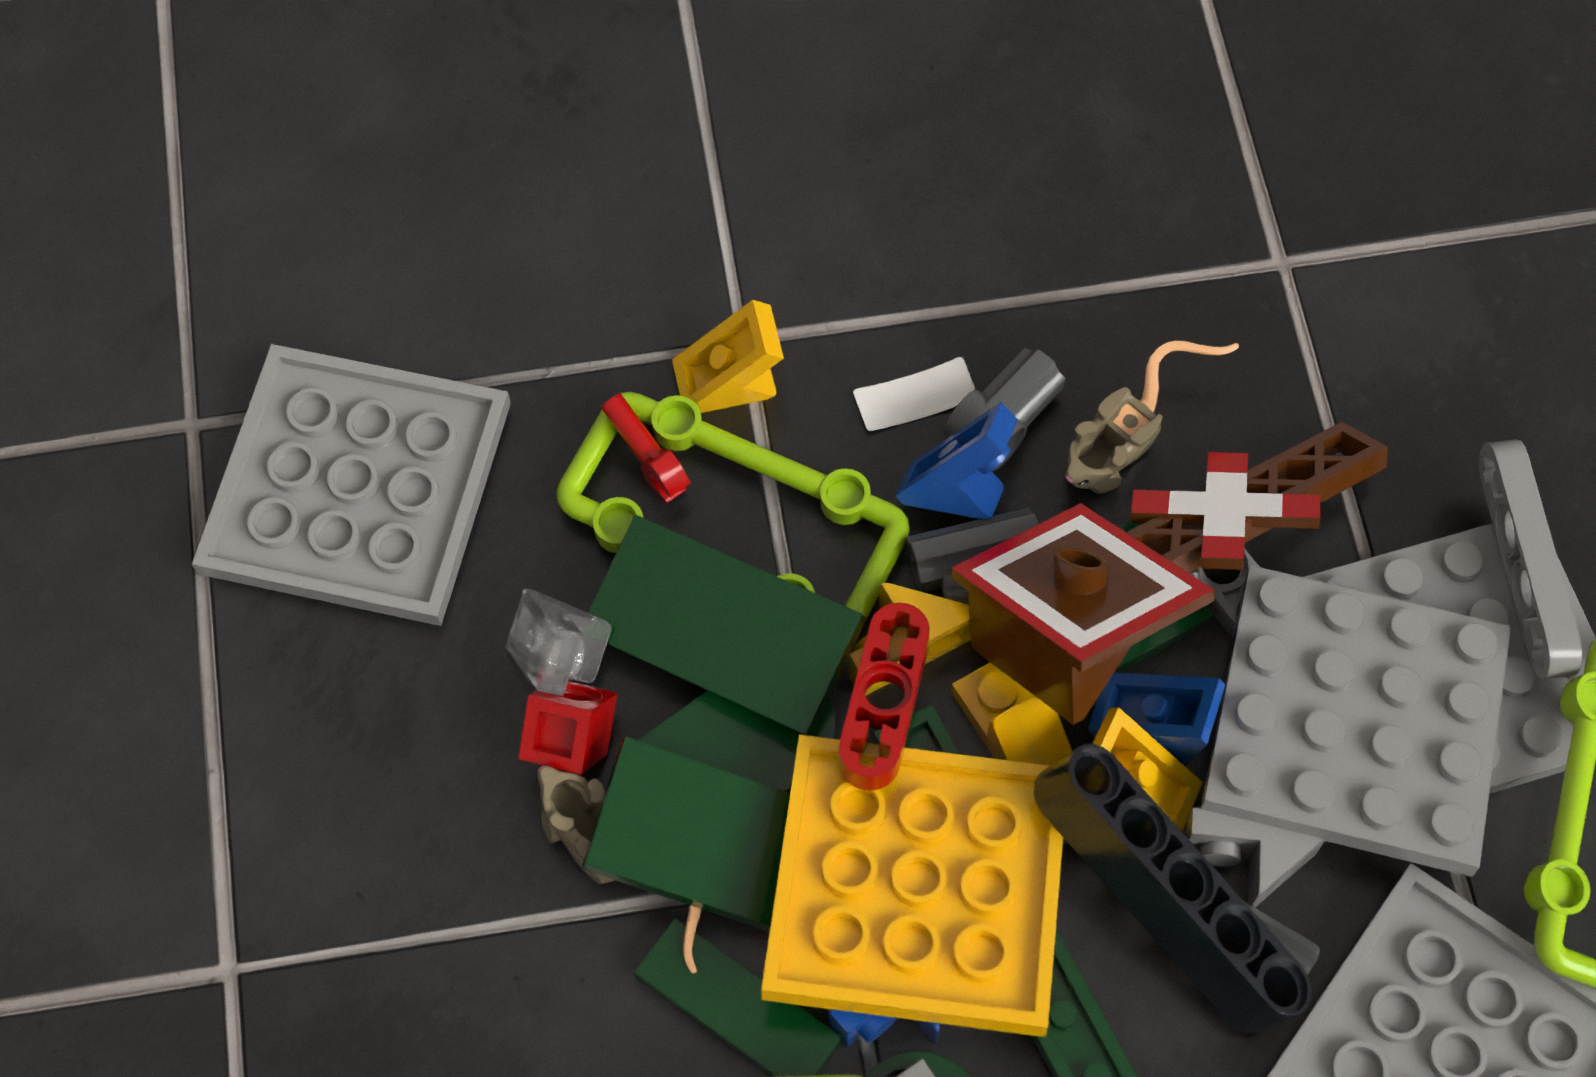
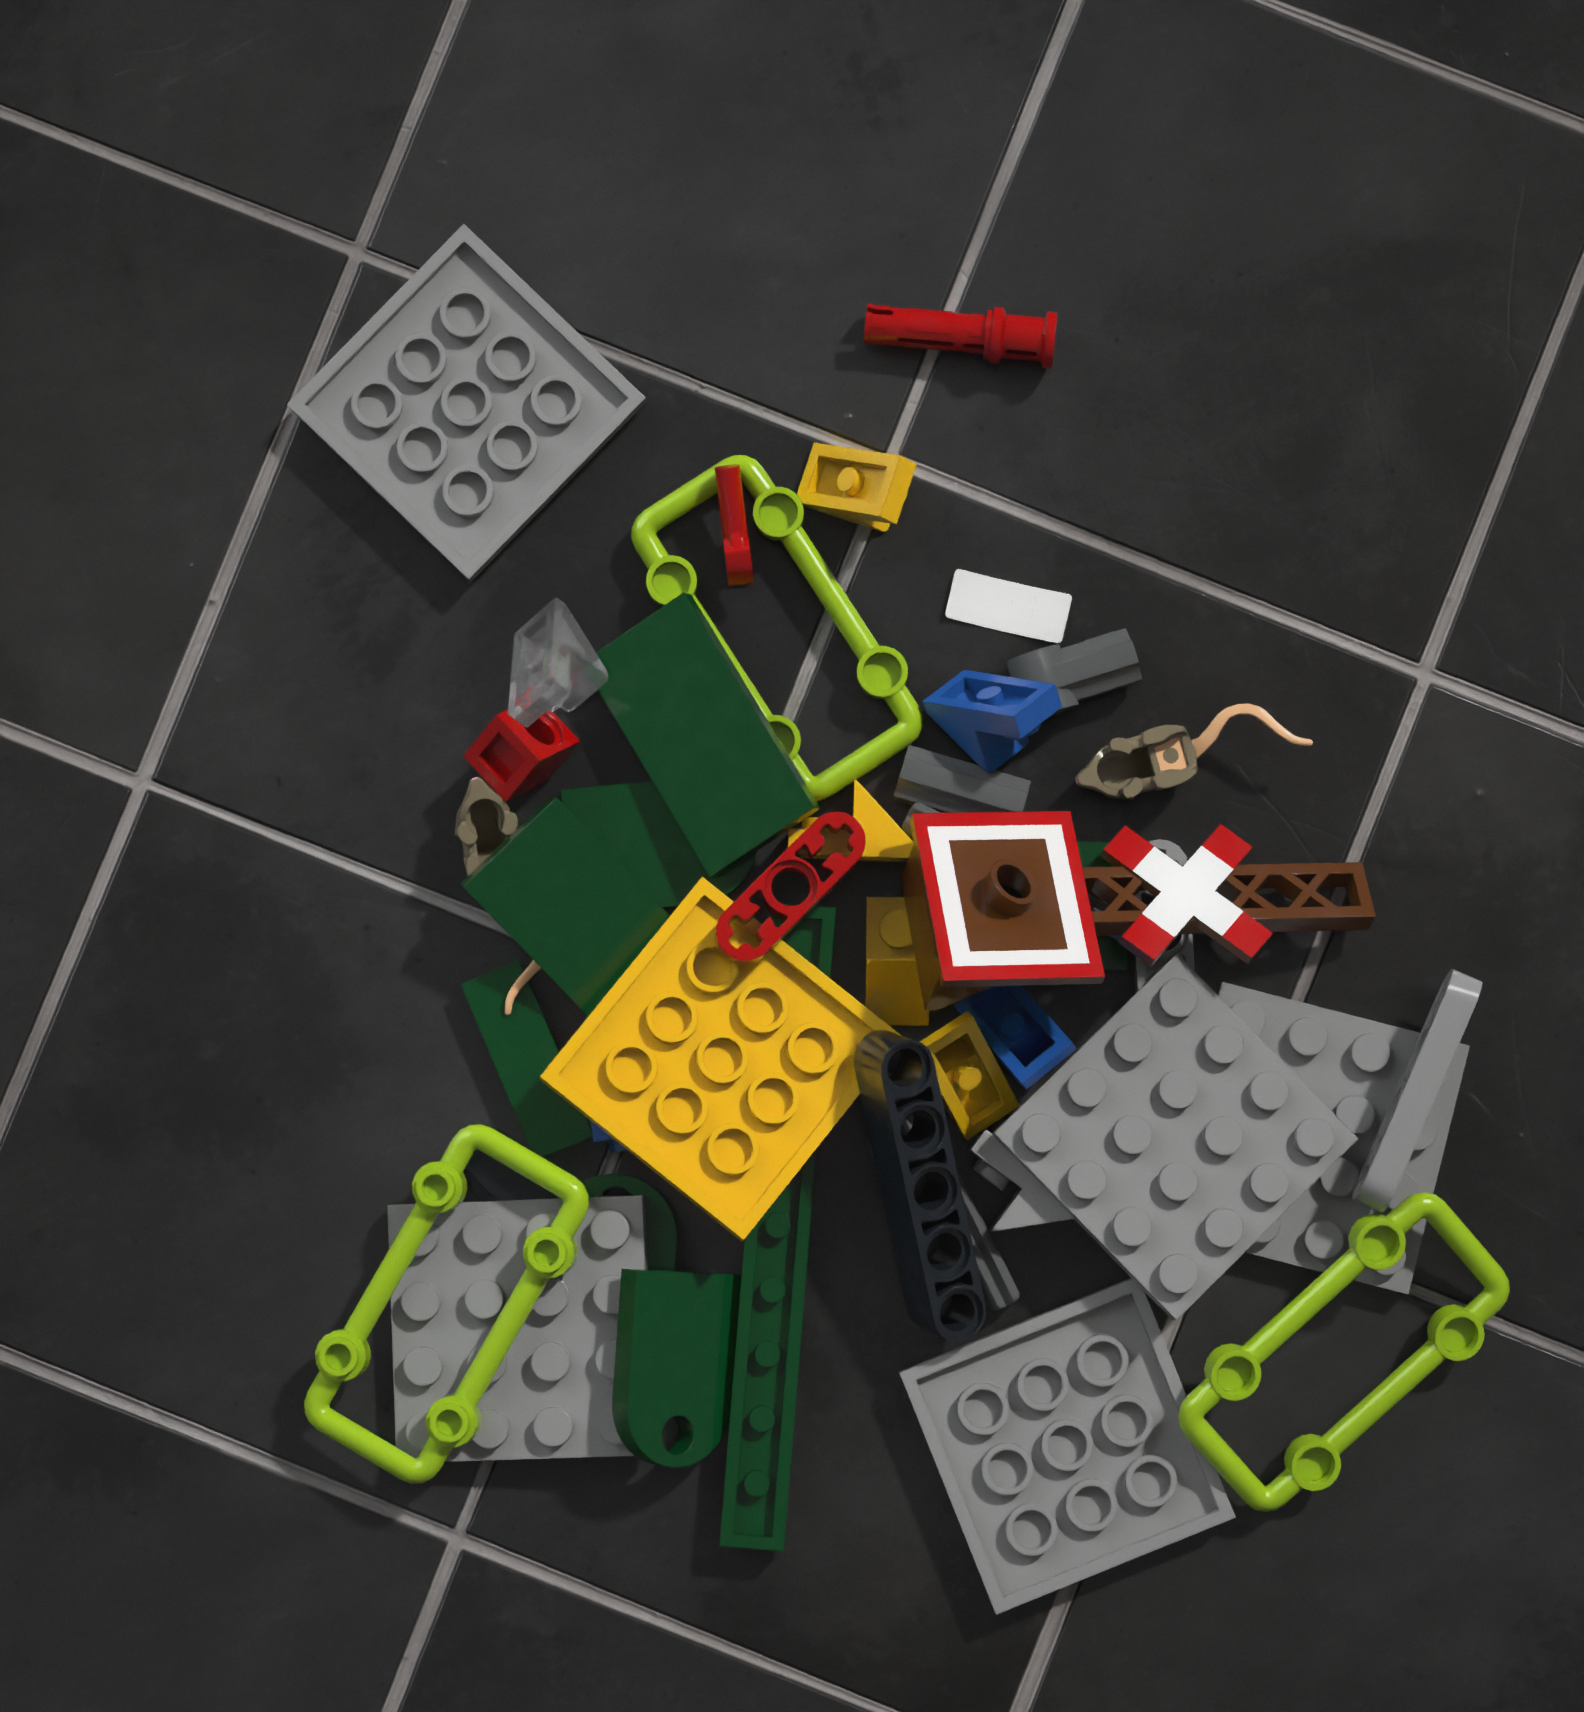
camera: 30 degrees right, 20 degrees up
none -> red pin [864,303,1057,369]

